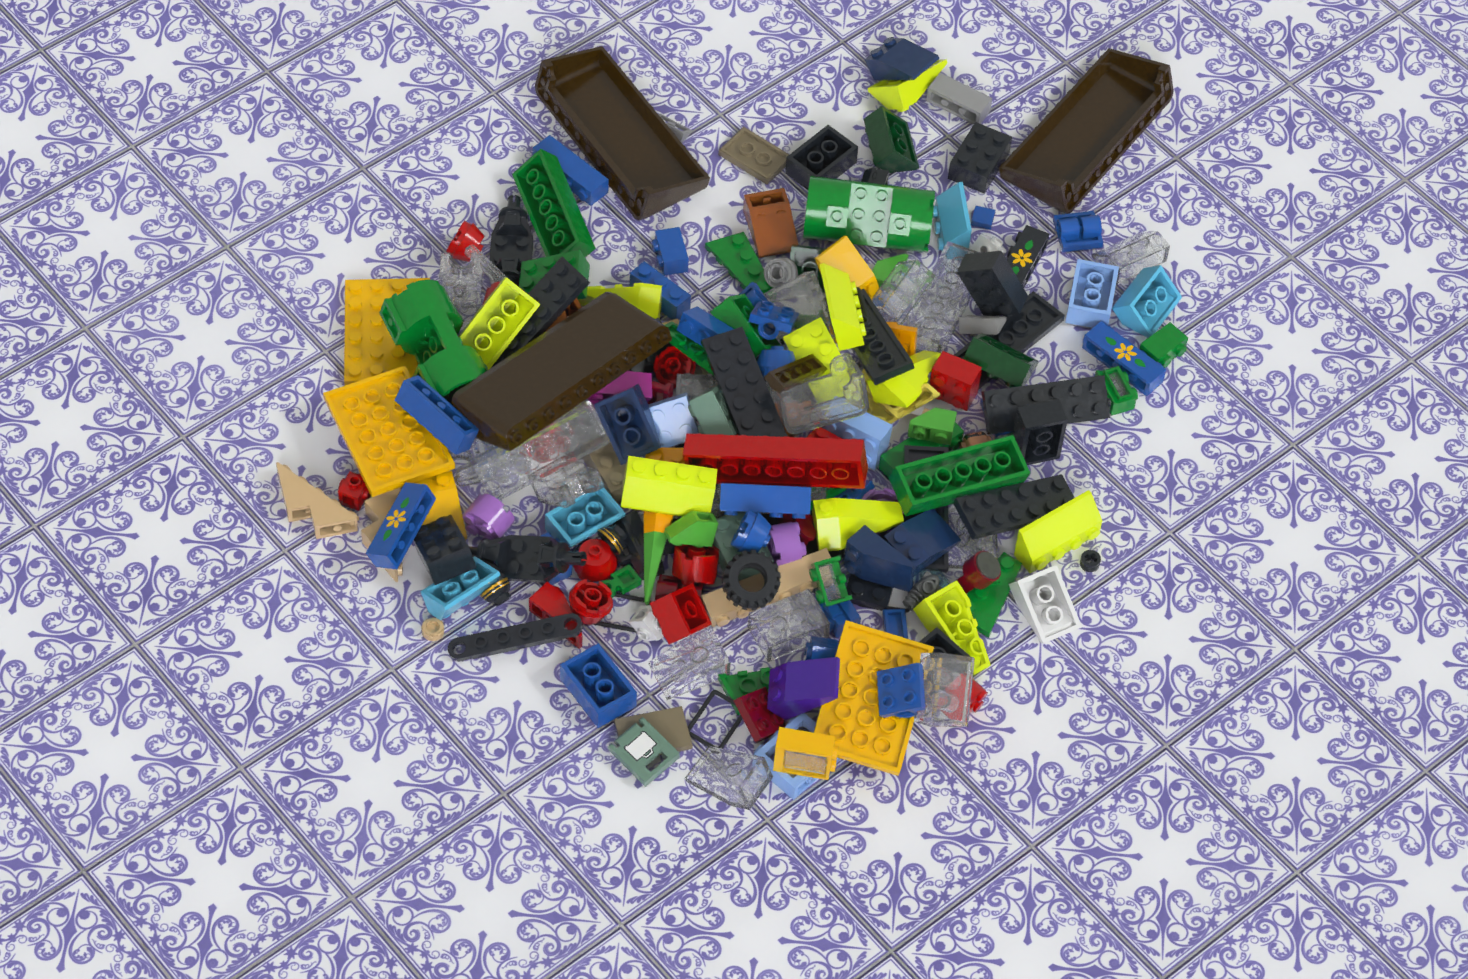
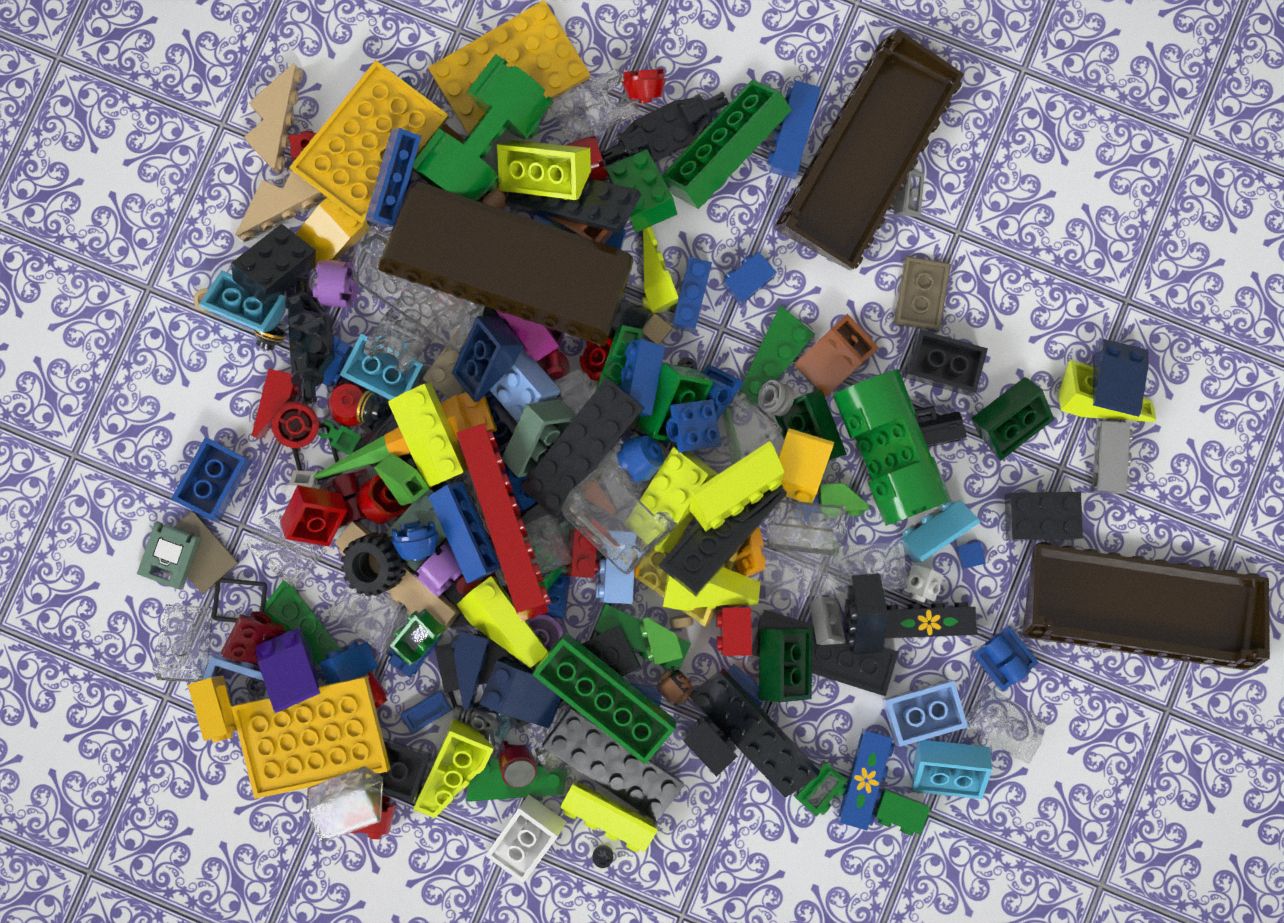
camera: 65 degrees right, 30 degrees up
blue brick [366,482,436,570] -> none
black plate [448,613,583,662] -> none
clear axle [464,244,511,282] -> none
dark brown plate [764,354,827,393] -> none
blue plate [877,662,925,718] -> none

